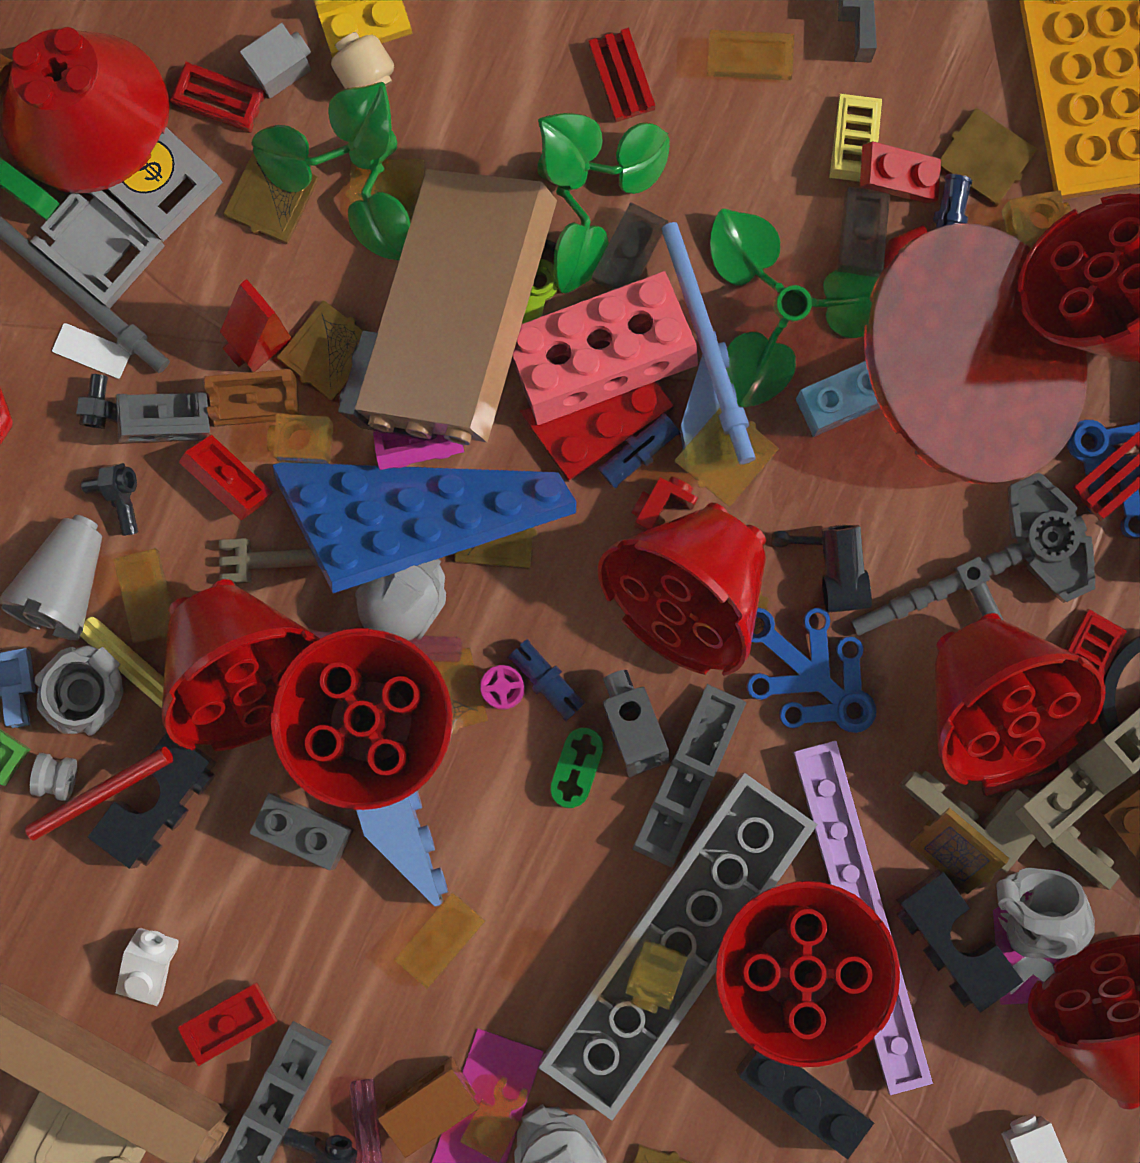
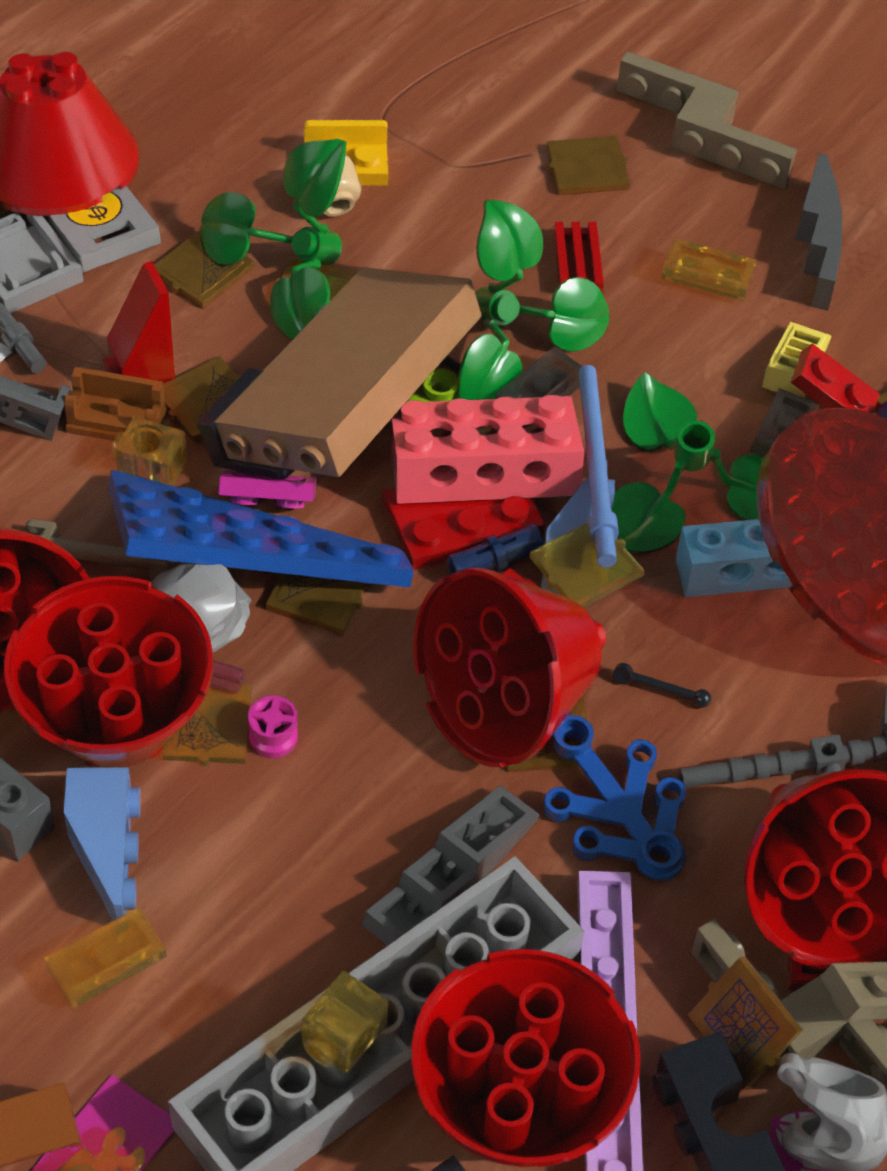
camera: 10 degrees right, 30 degrees down
red tile [170,61,266,133] -> none
red plate [179,434,273,521] -> none
light grey brick [240,23,311,98] -> none
dark blue pin [507,639,586,721] -> none
green beam [551,727,603,808] -> none
dark grey torso [603,670,670,777] -> none
black piece [822,524,872,613] -> none

